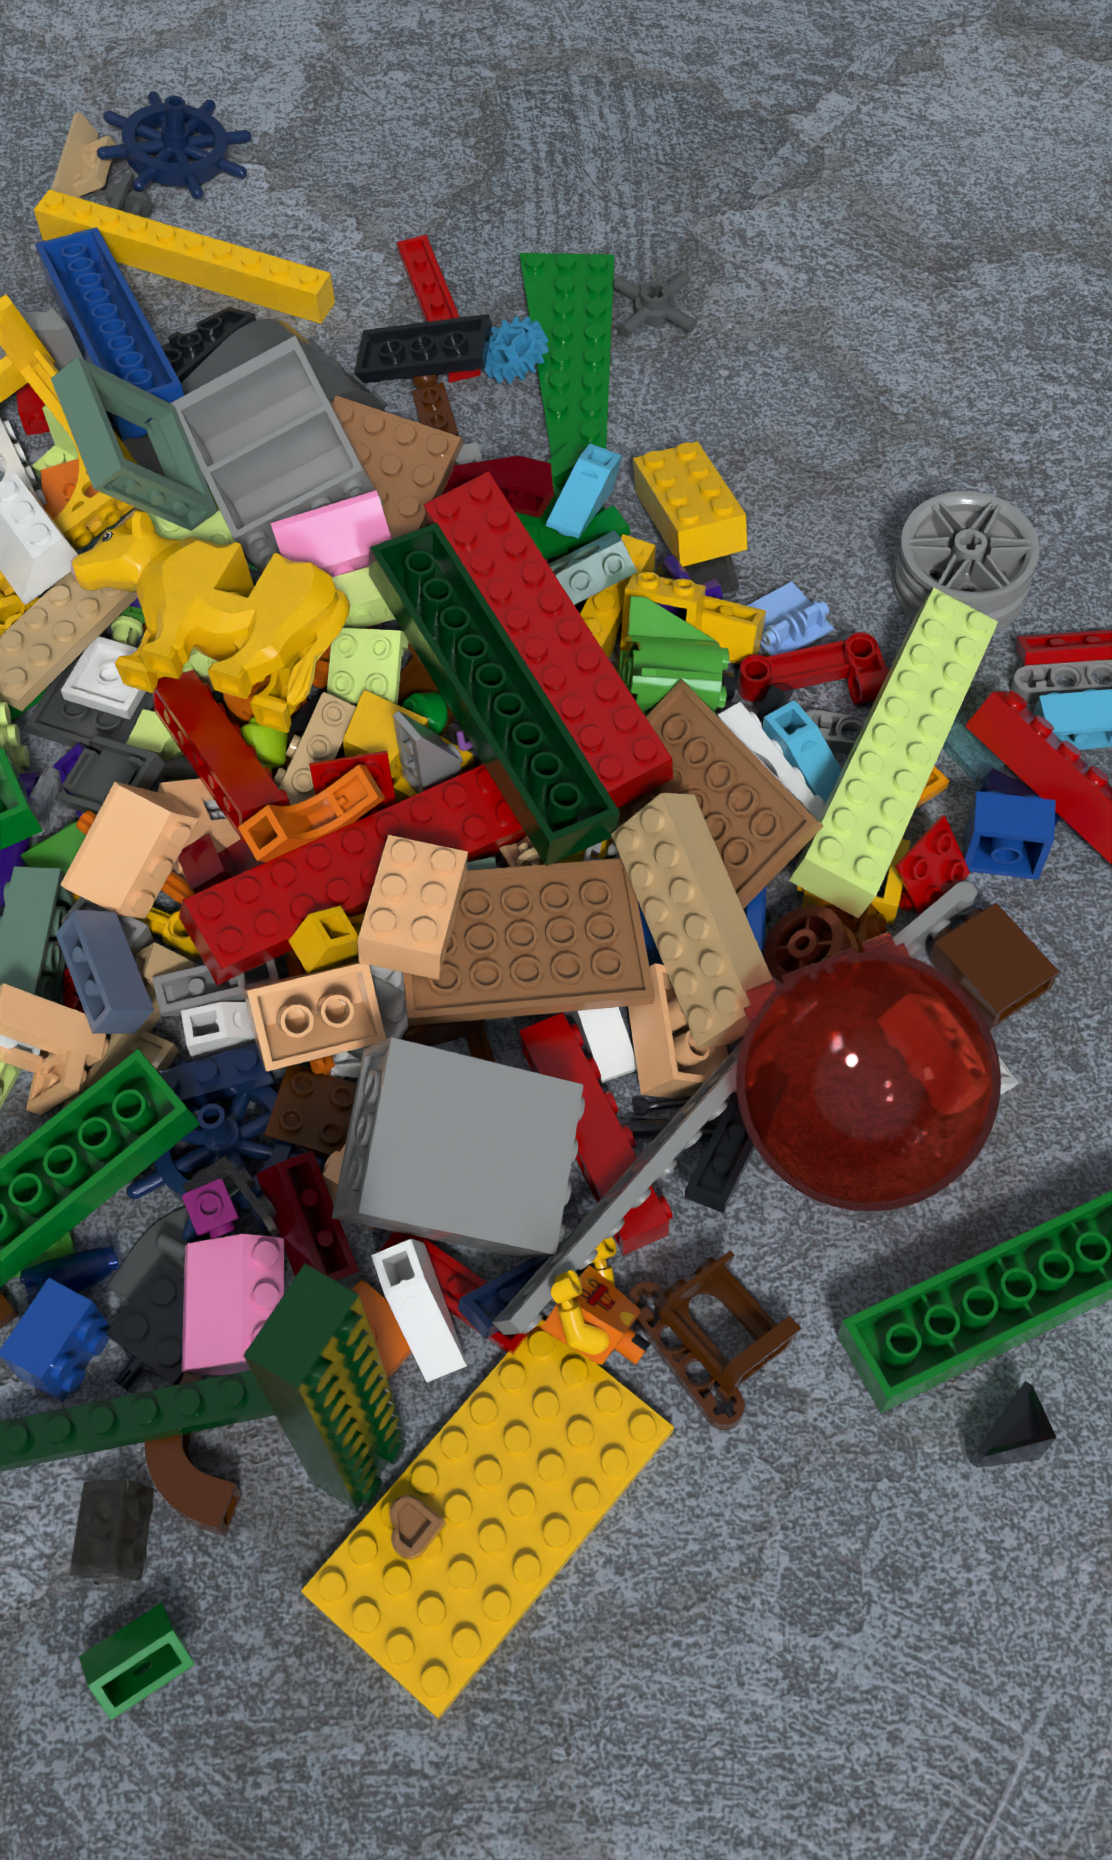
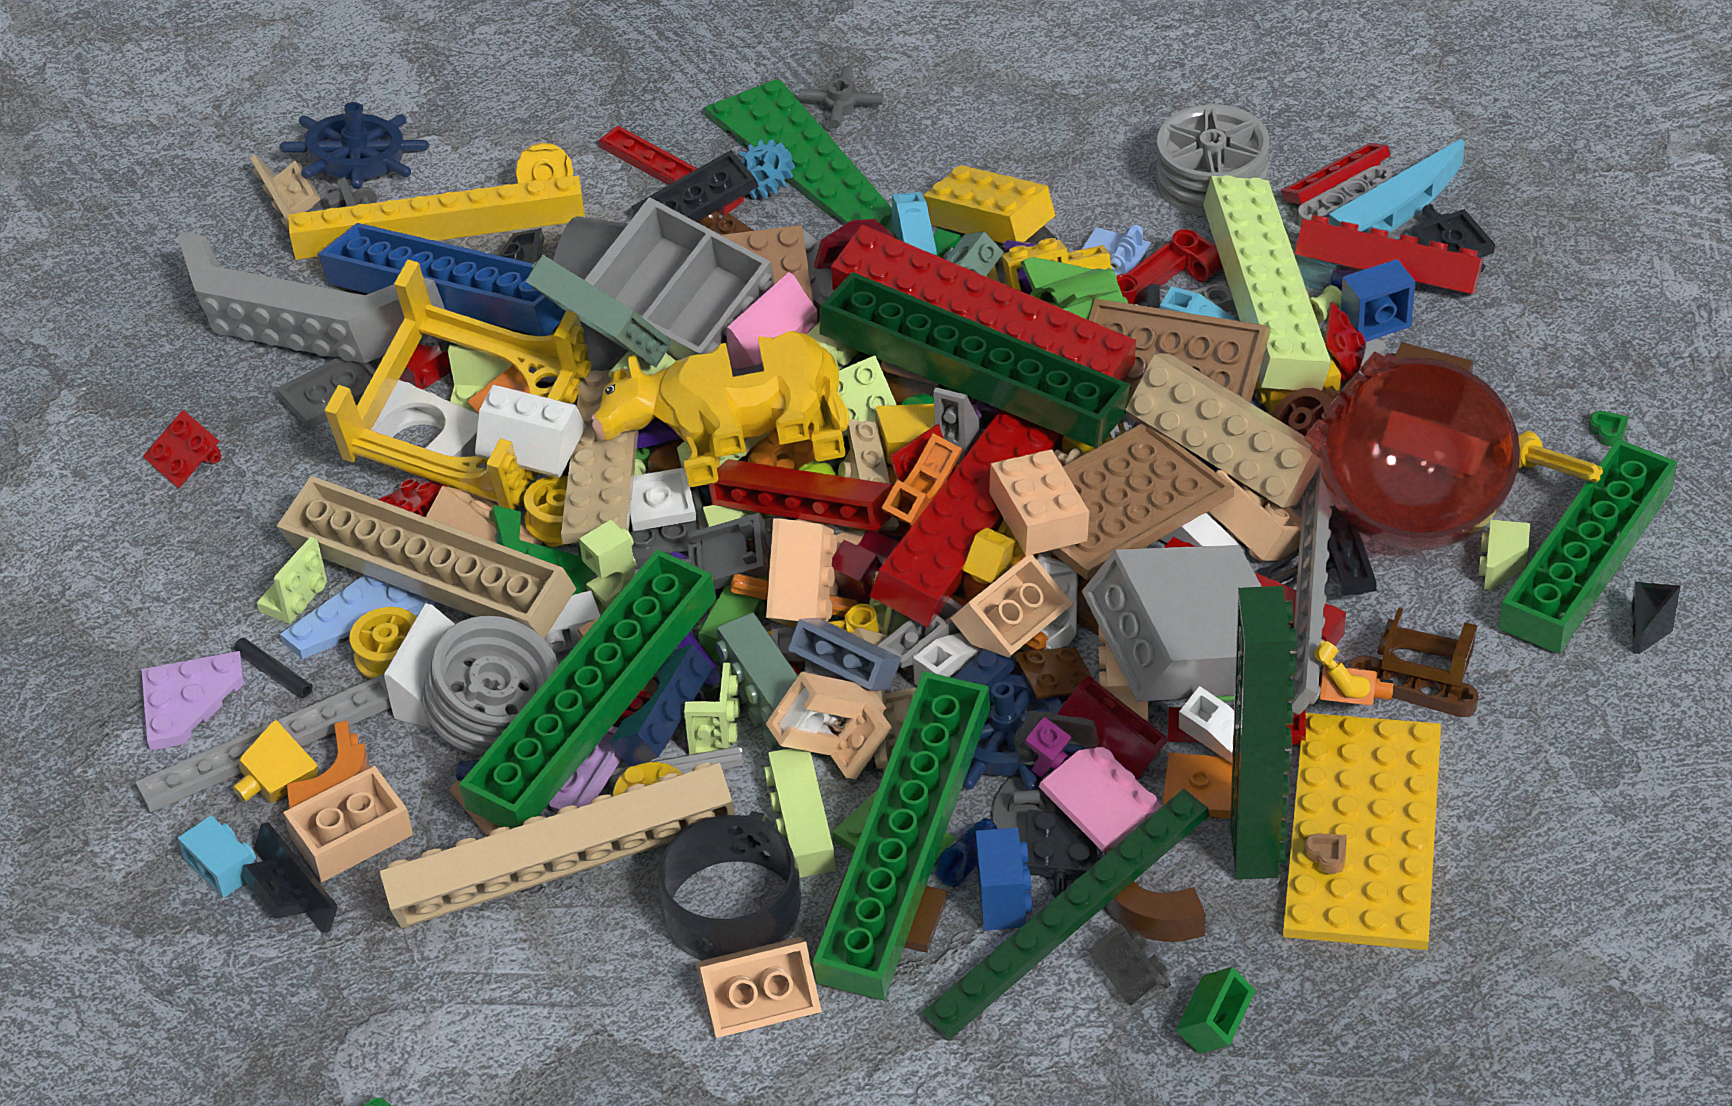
camera: 30 degrees left, 15 degrees down
none -> yellow tile [514,142,574,184]
none -> yellowish green bush [1310,285,1342,323]
none -> yellowish green slope [1479,520,1530,590]
none -> yellow axle [1500,430,1603,483]

